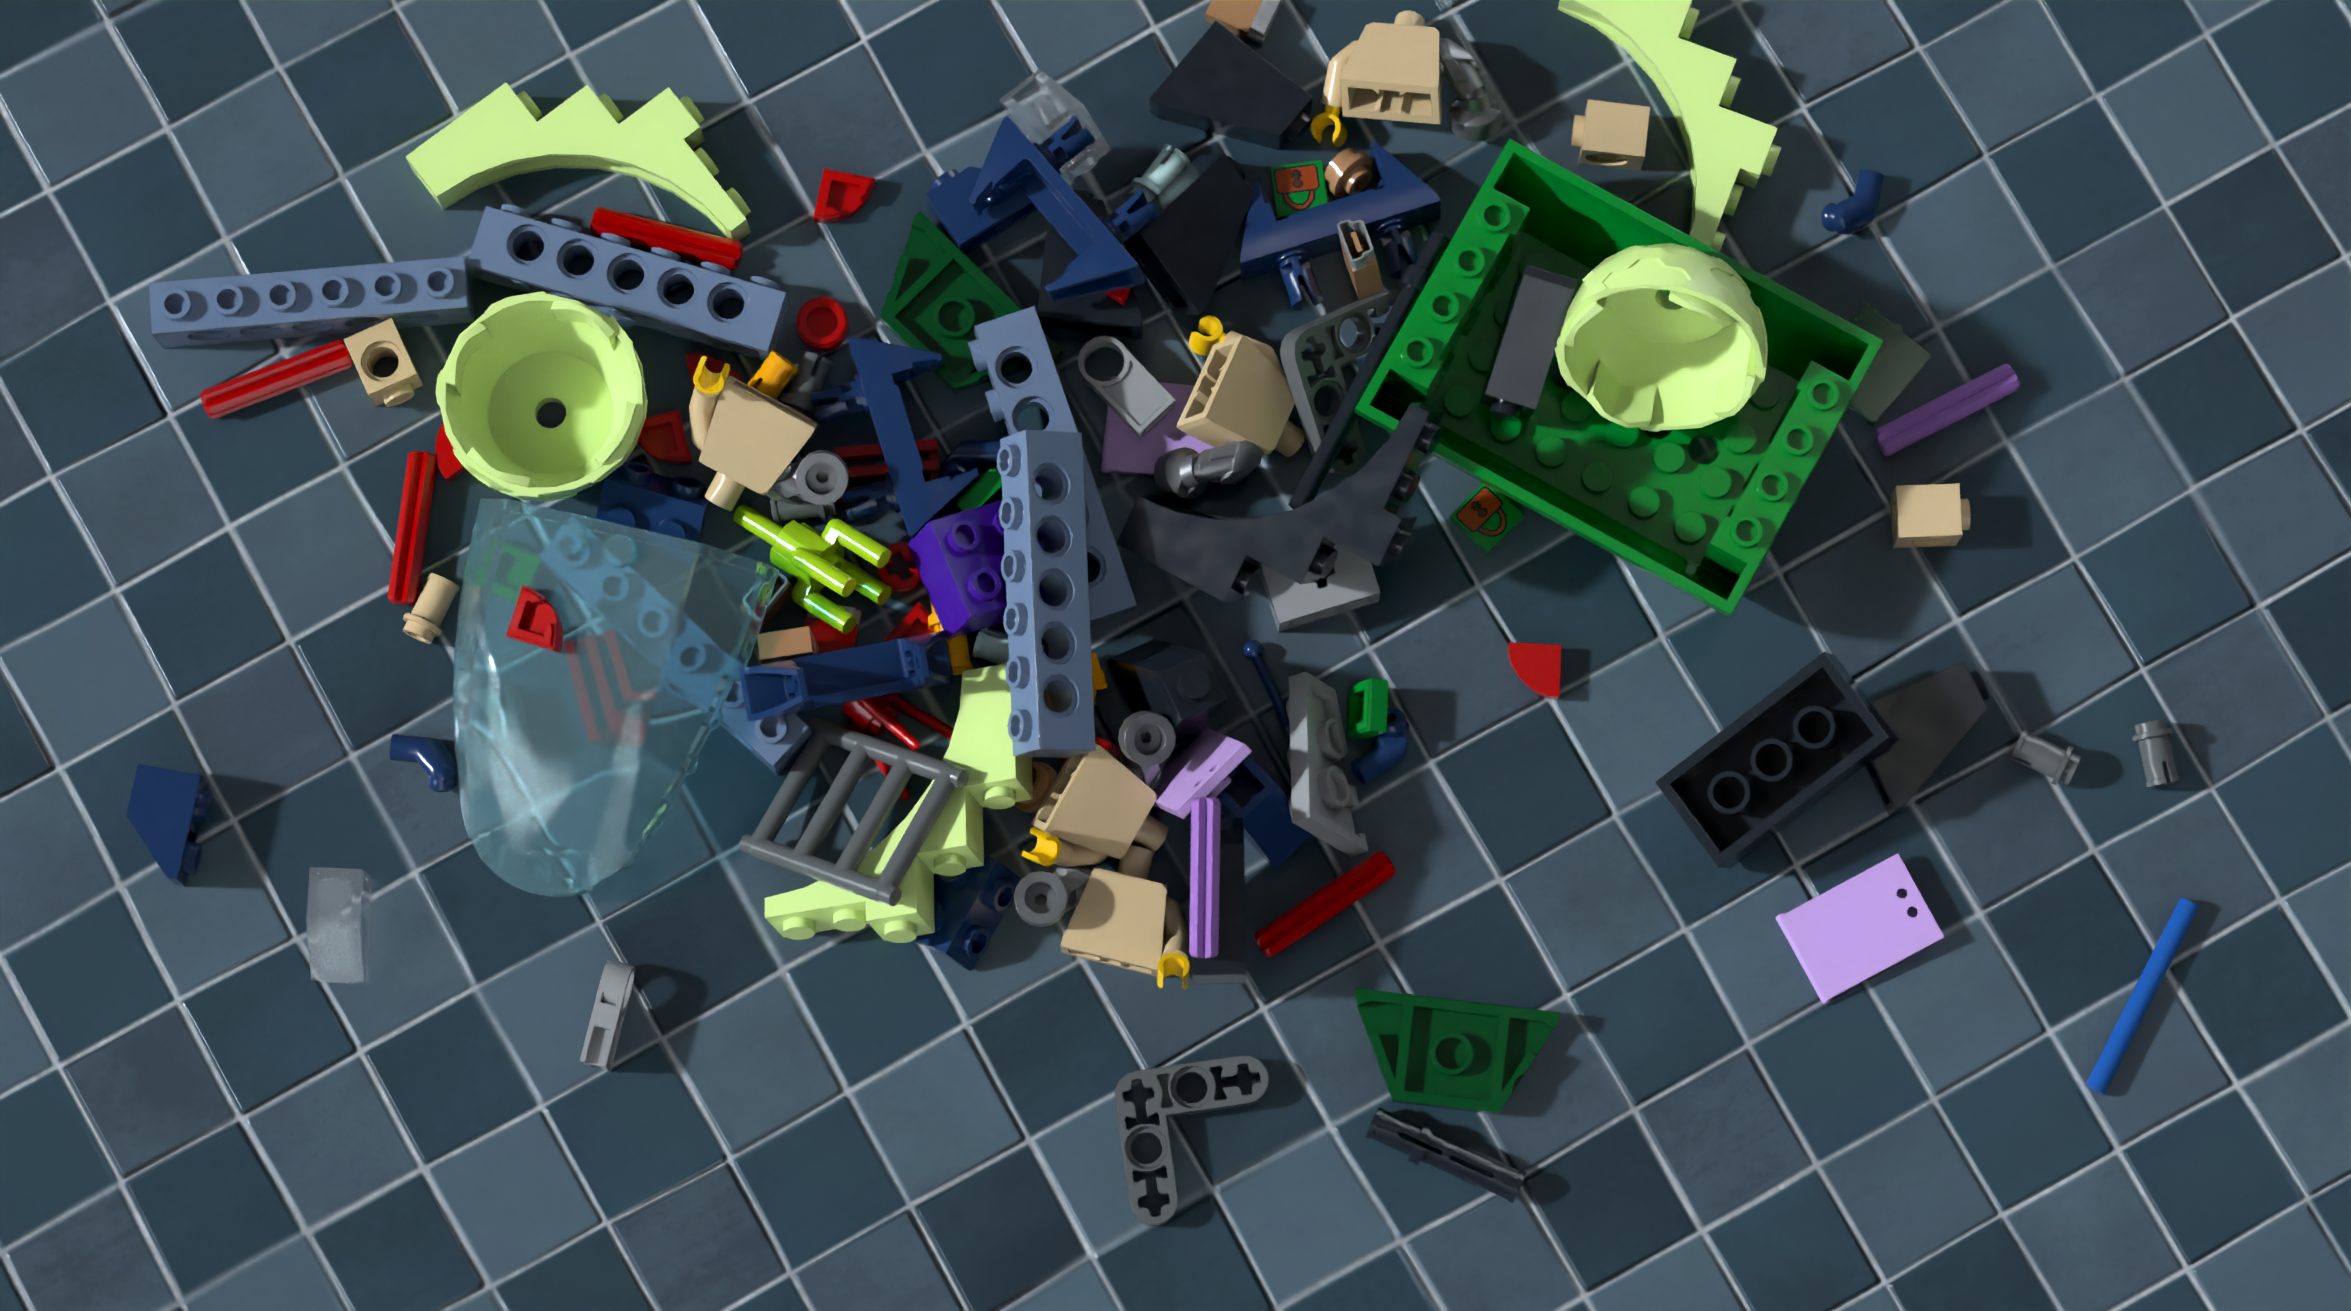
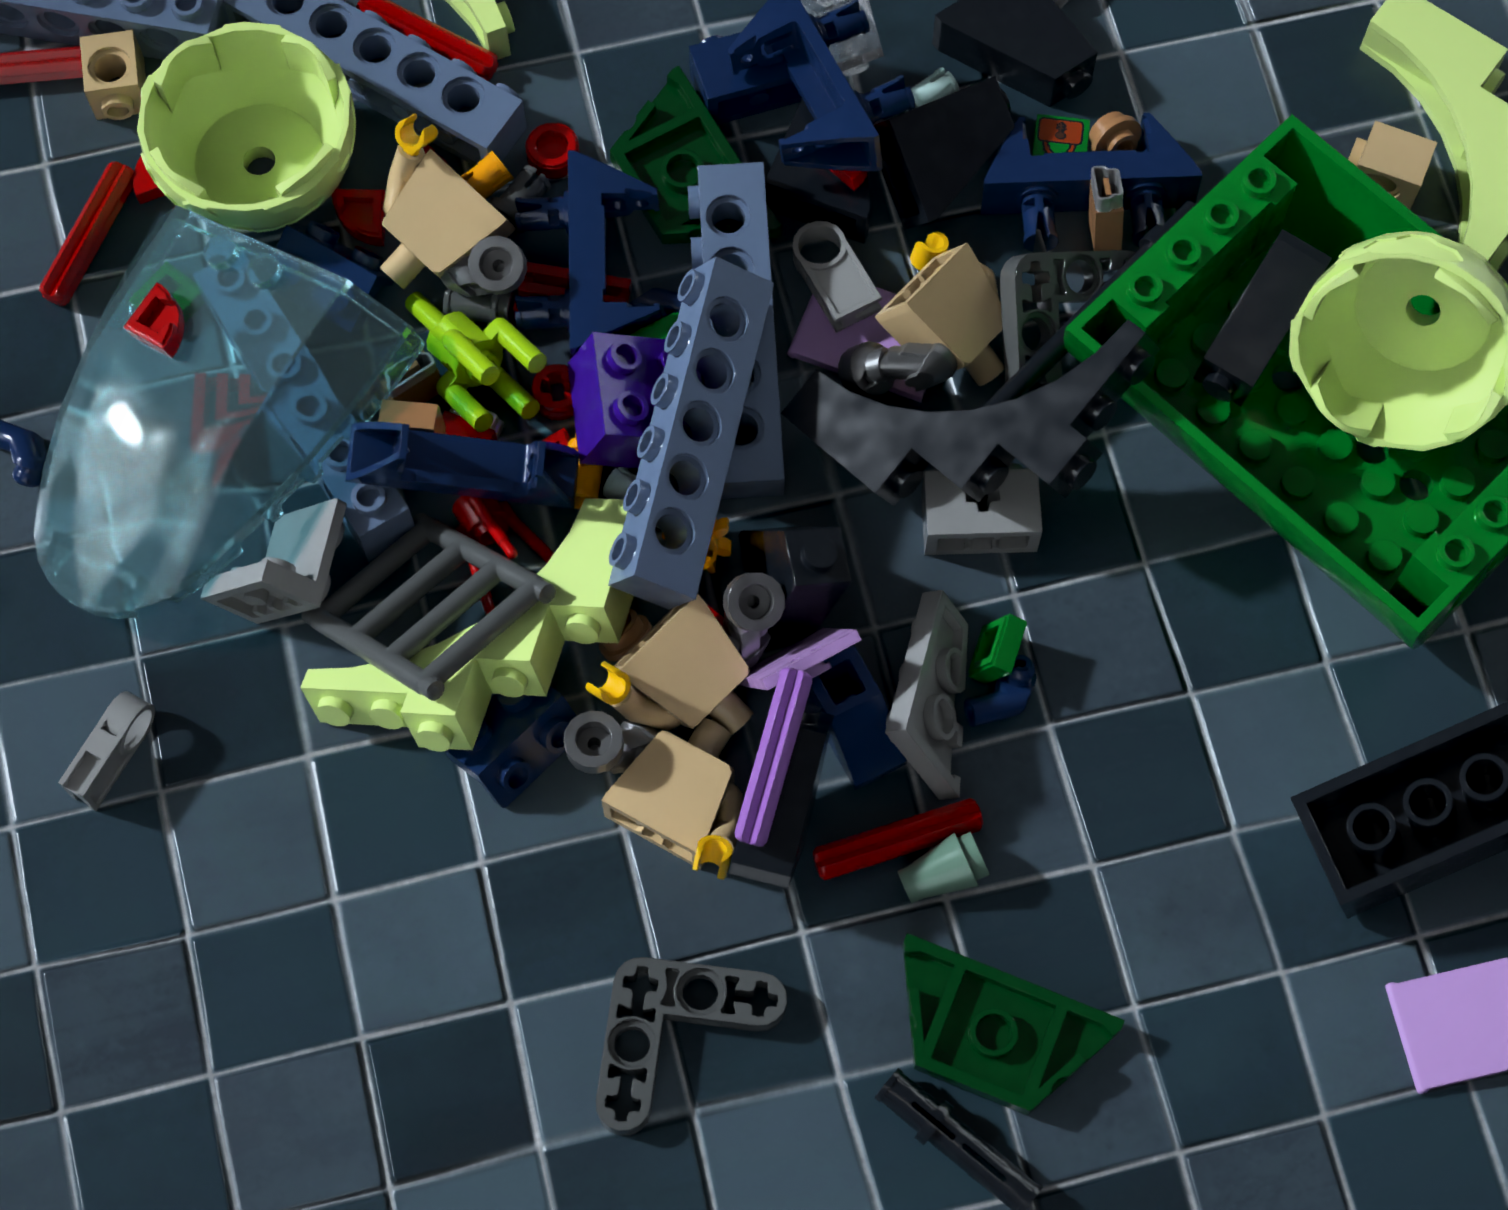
camera: 15 degrees right, 10 degrees down
tan pin [403,573,460,644] -> none
red tile [813,169,876,223] -> none
dark blue hinge [1243,640,1290,742] -> none
tan torso [1311,11,1502,147] -> none
tile [1449,483,1525,555] -> none
red tile [1508,642,1561,700] -> none
none -> light grey bracket [200,498,347,624]
none -> sand green cone [897,832,990,903]

